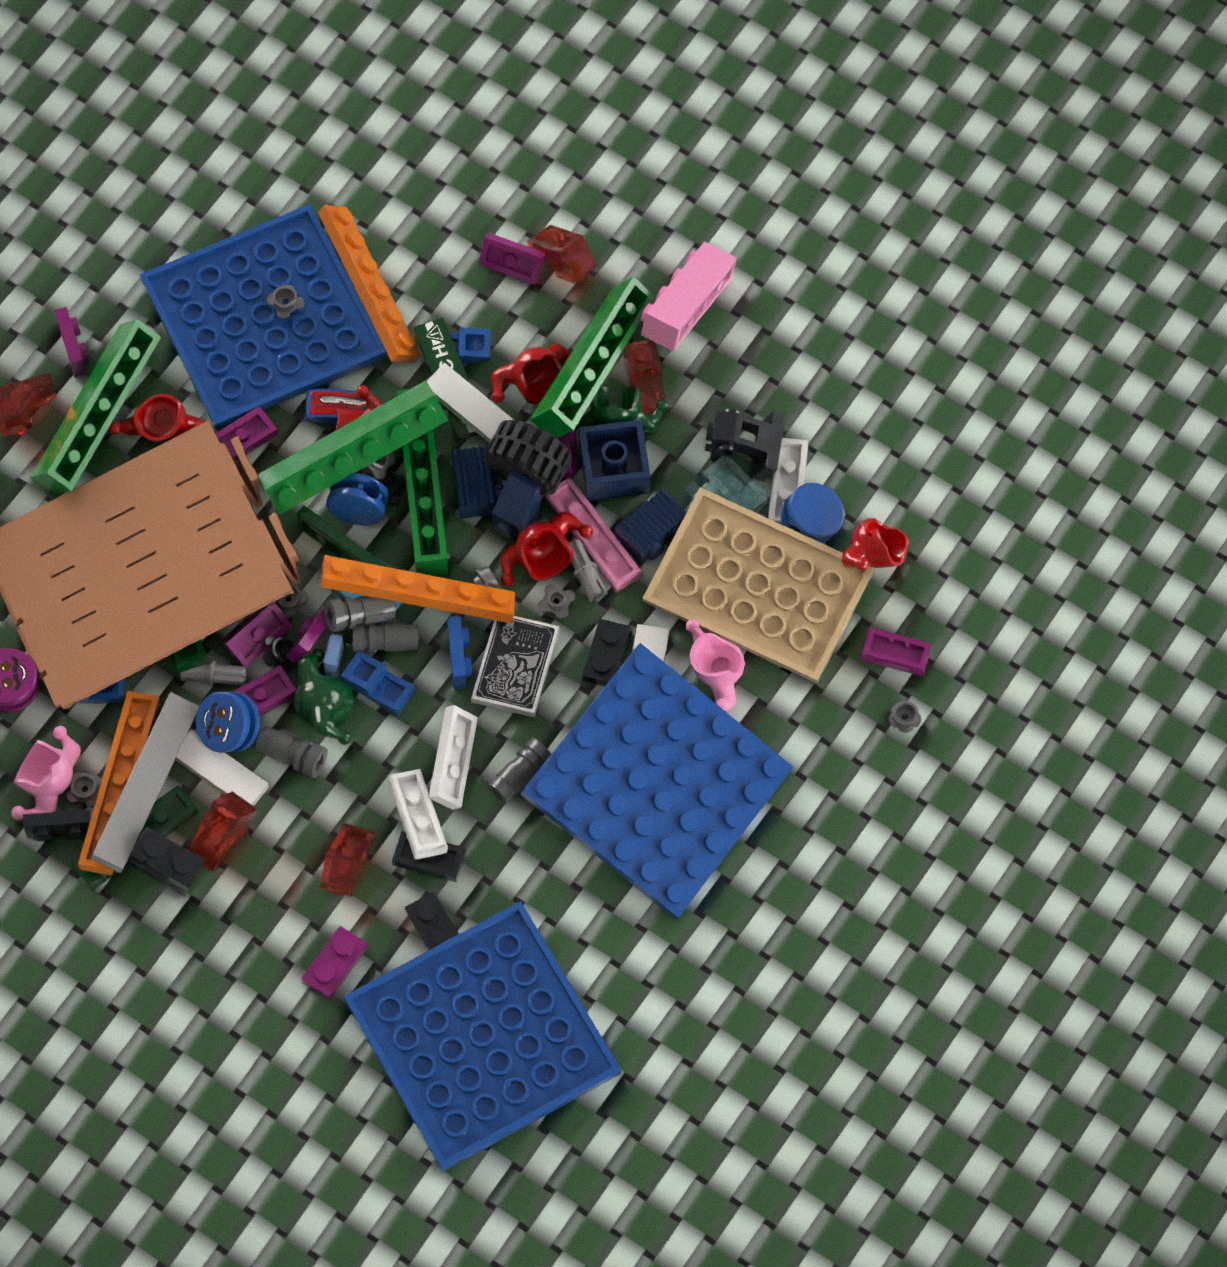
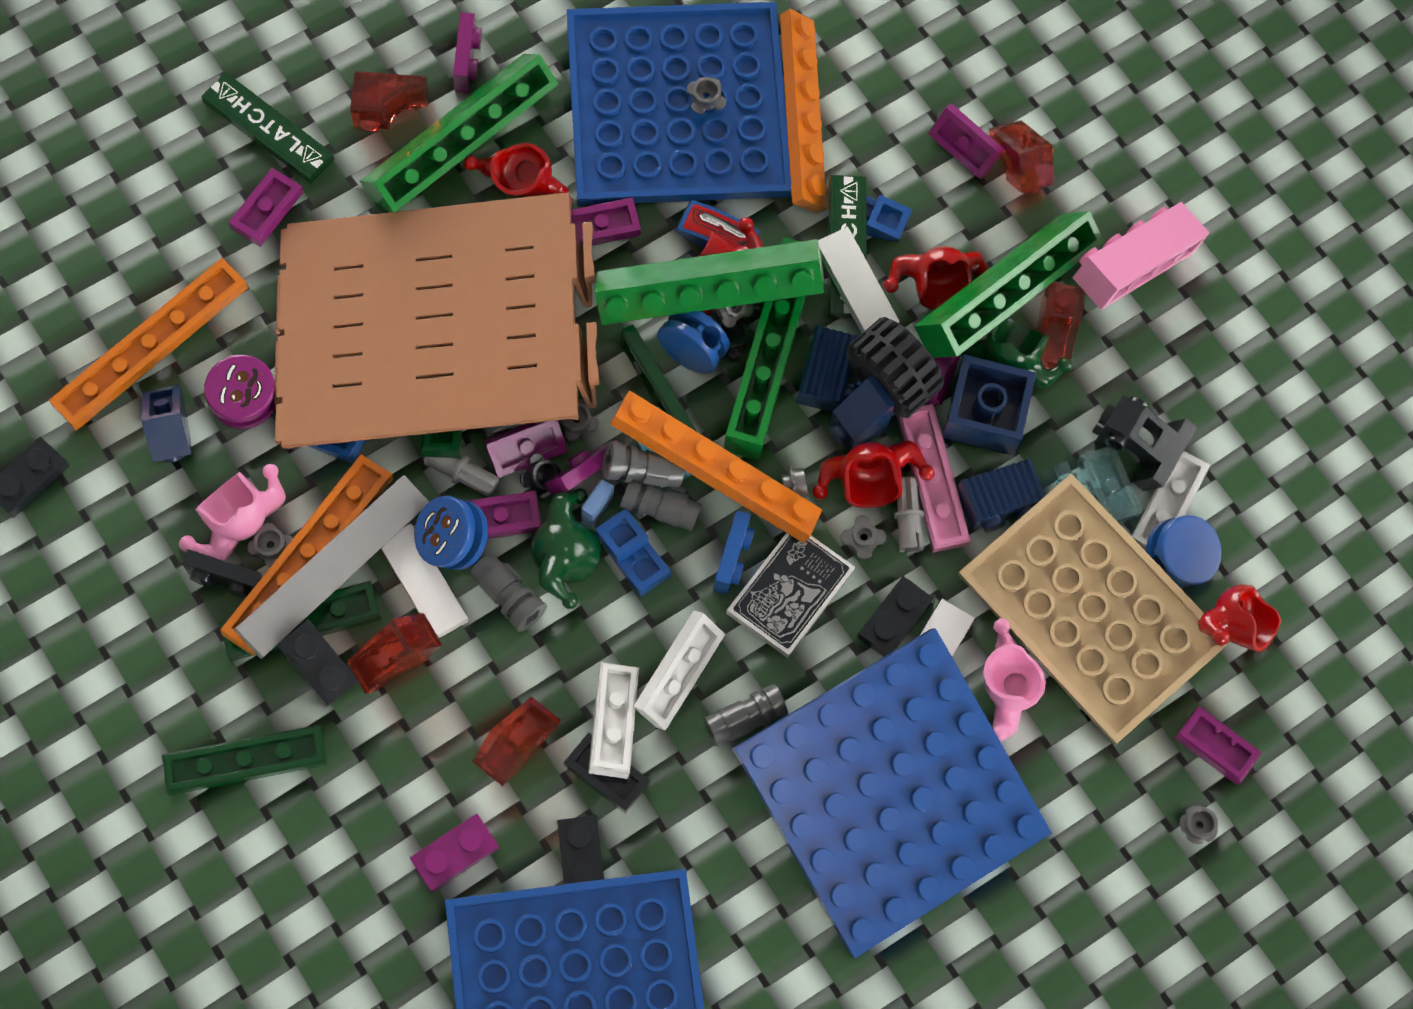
camera: 15 degrees right, 5 degrees up
none -> dark green tile [162,725,327,796]

